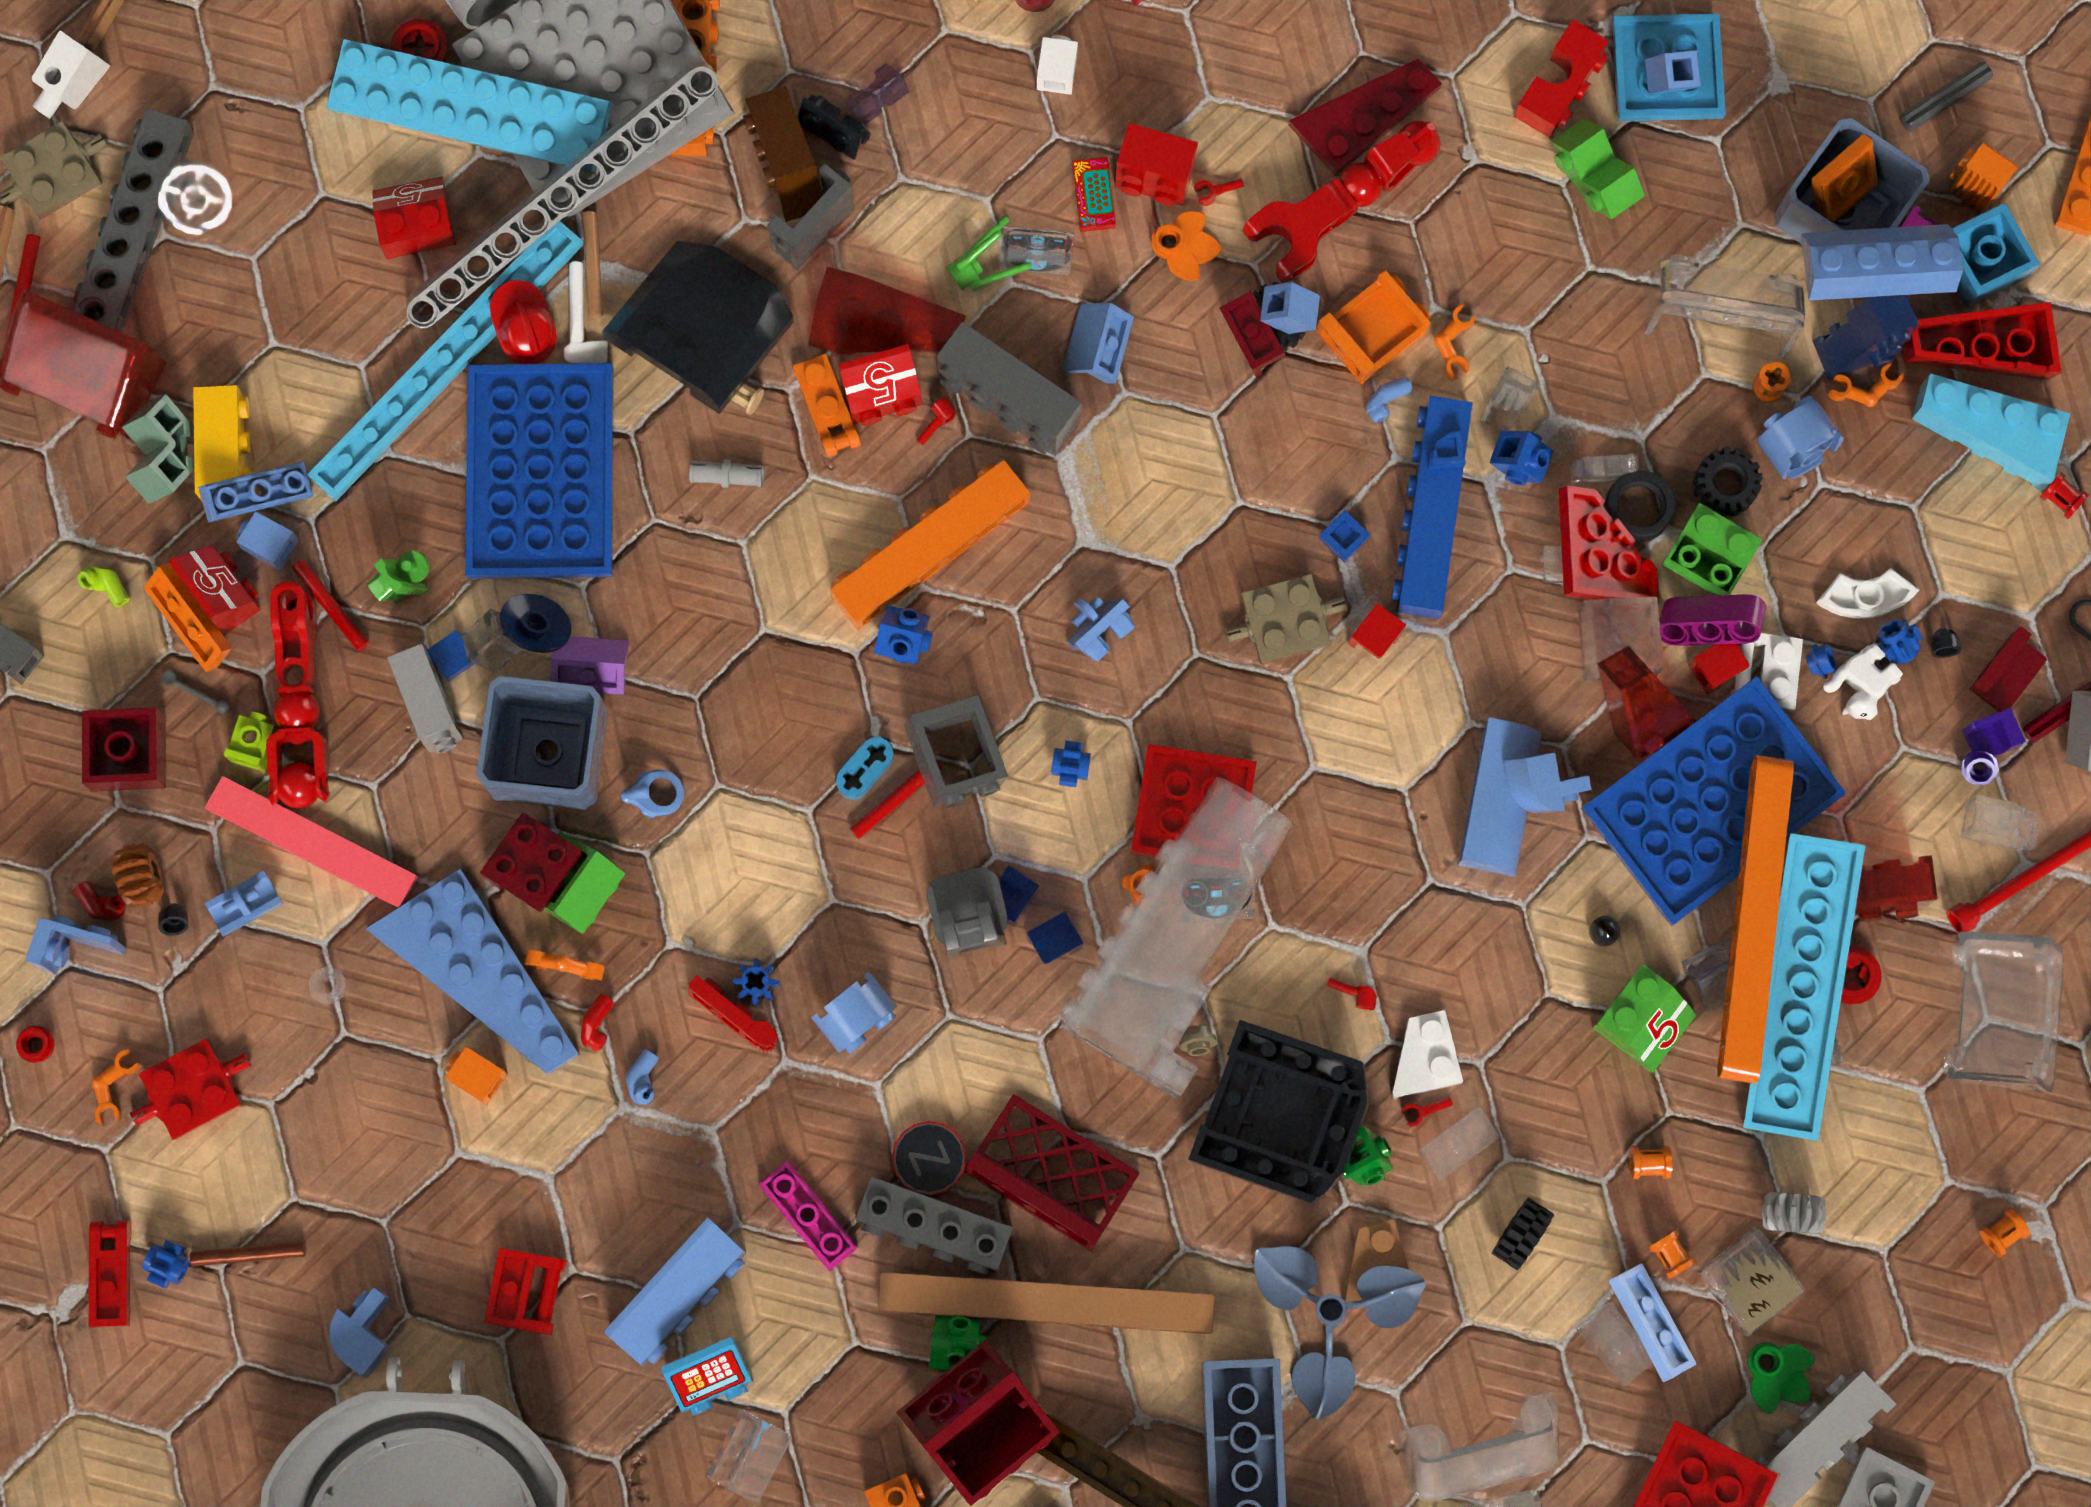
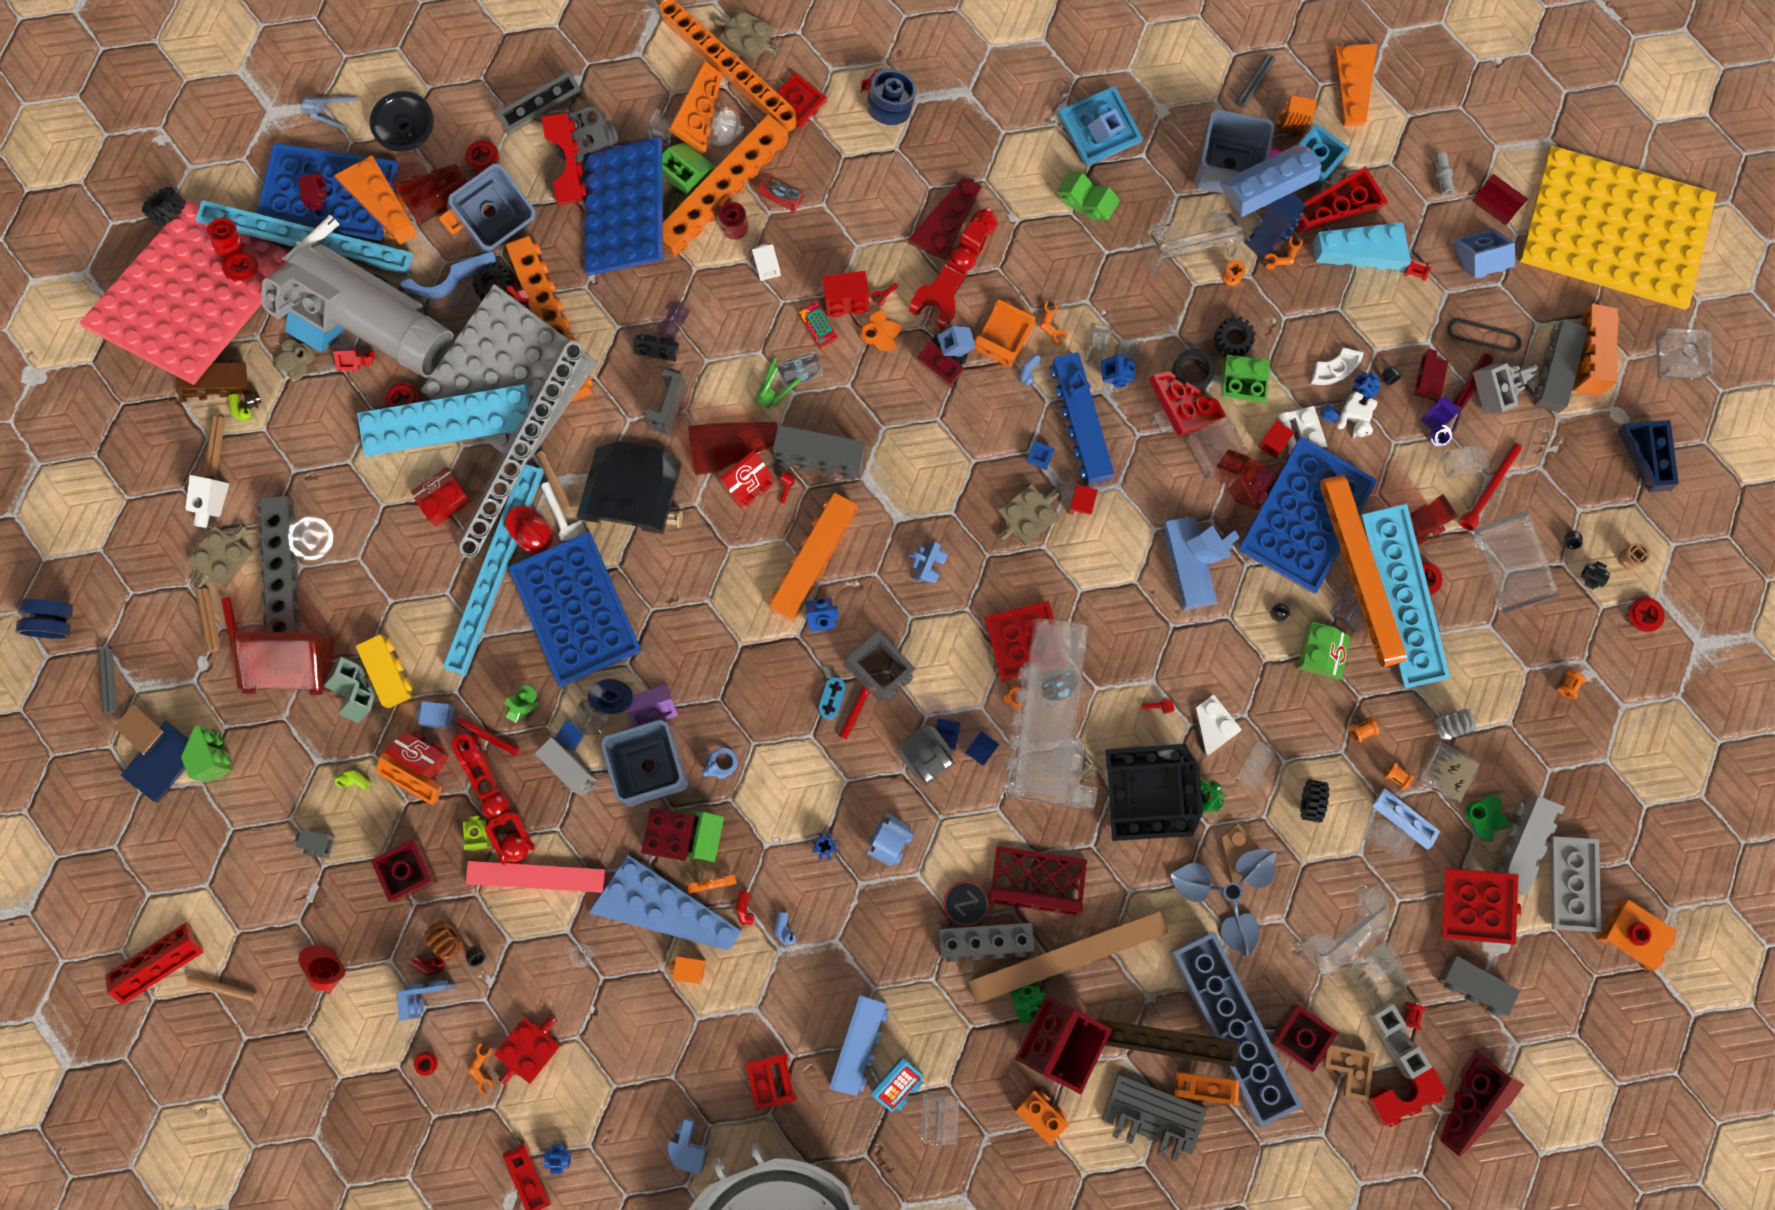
camera: 20 degrees left, 0 degrees up
dark grey hinge [162,671,230,714] -> none
copper bar [190,1242,306,1267] -> none
medium blue tile [198,461,313,523] -> none
medium blue hips [204,871,283,937] -> none
red hinge [688,975,778,1053] -> none
light grey pin [689,459,765,488] -> none
reddish brown wedge [743,86,823,222] -> none
dark pink tile [759,1160,858,1272] -> none
orange plate [792,354,861,458] -> none
blue gear [1051,740,1091,788] -> none
medium blue panel [1063,303,1134,384] -> none
red hand [1401,1097,1453,1127] -> none
red arch [1514,19,1609,138] -> none
clear beam [1570,454,1640,483] -> none
magenta beam [1656,594,1767,646] -> none
medium blue brick [1758,396,1844,480] -> none
orange tile [1811,133,1878,223] -> none

